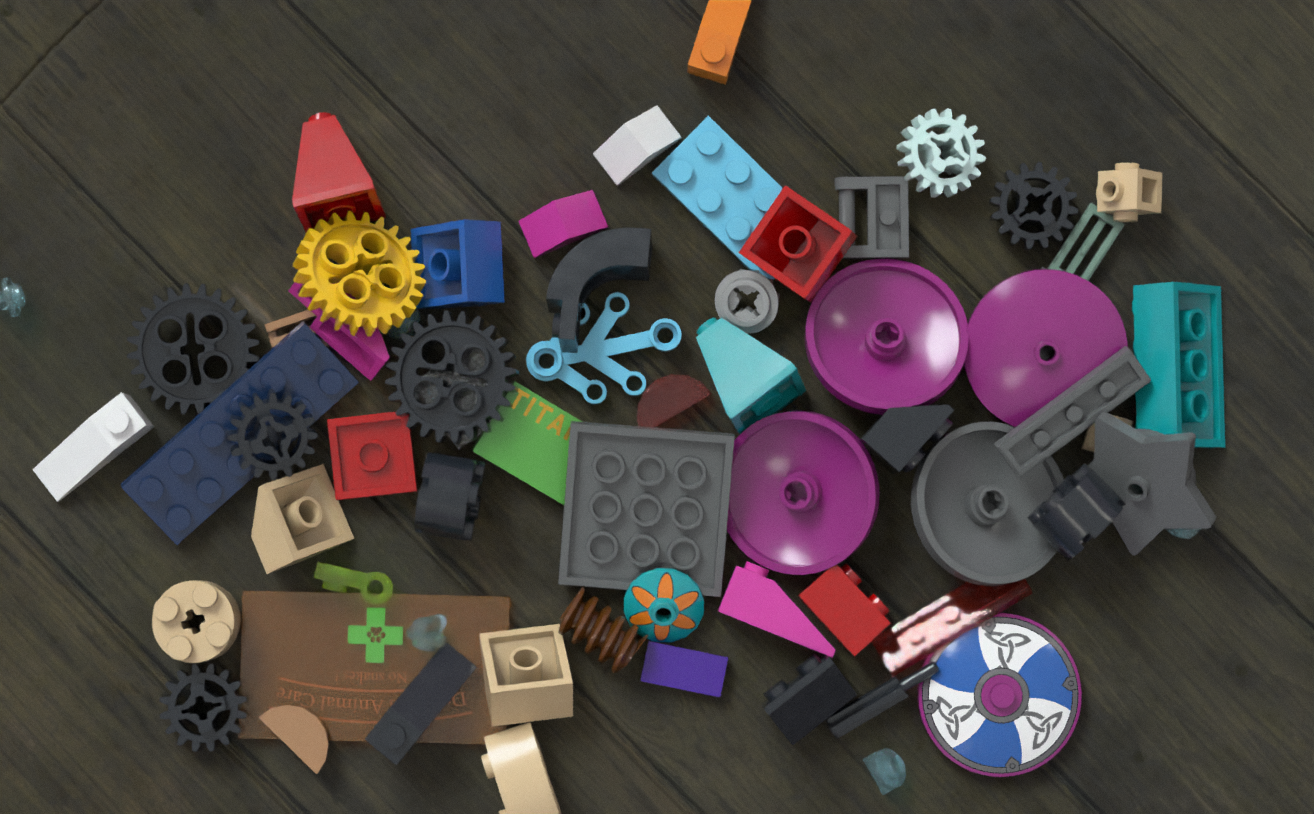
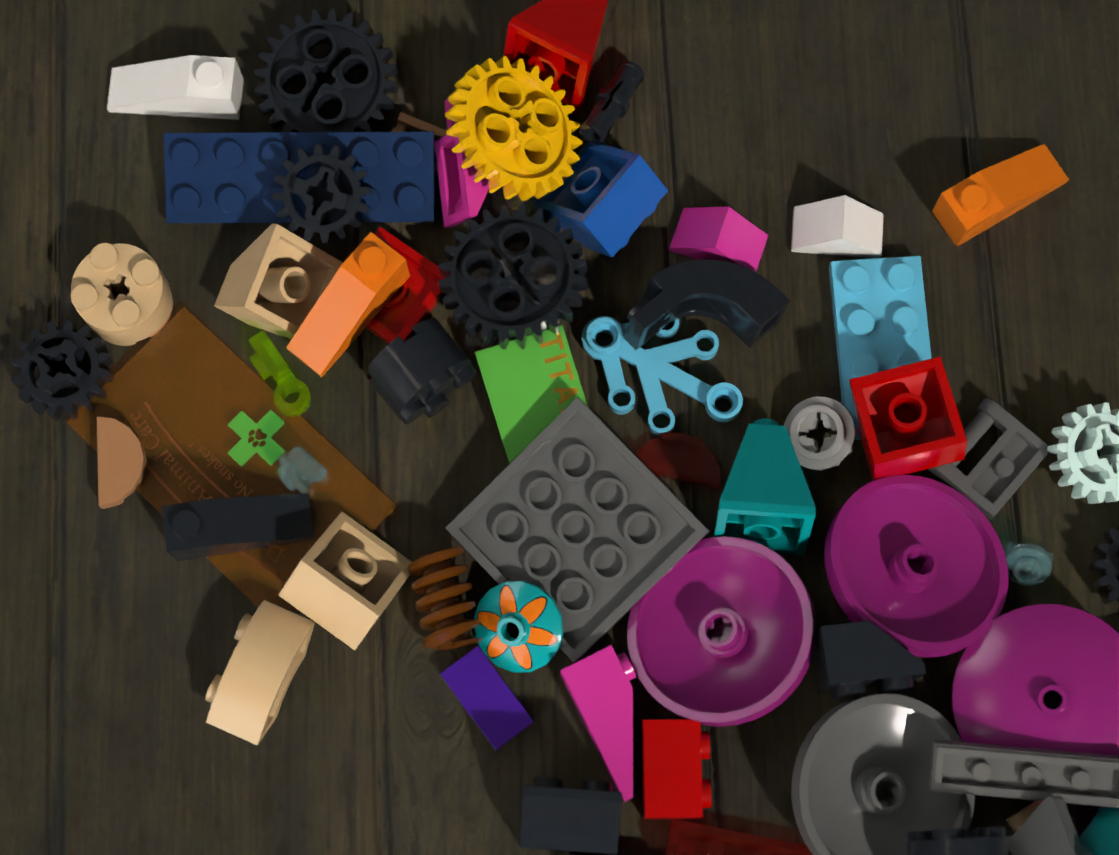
camera: 40 degrees right, 10 degrees down
none -> orange slope [286,232,410,378]
none -> black pin [580,61,645,145]
none -> clear light blue plate [1004,541,1054,585]

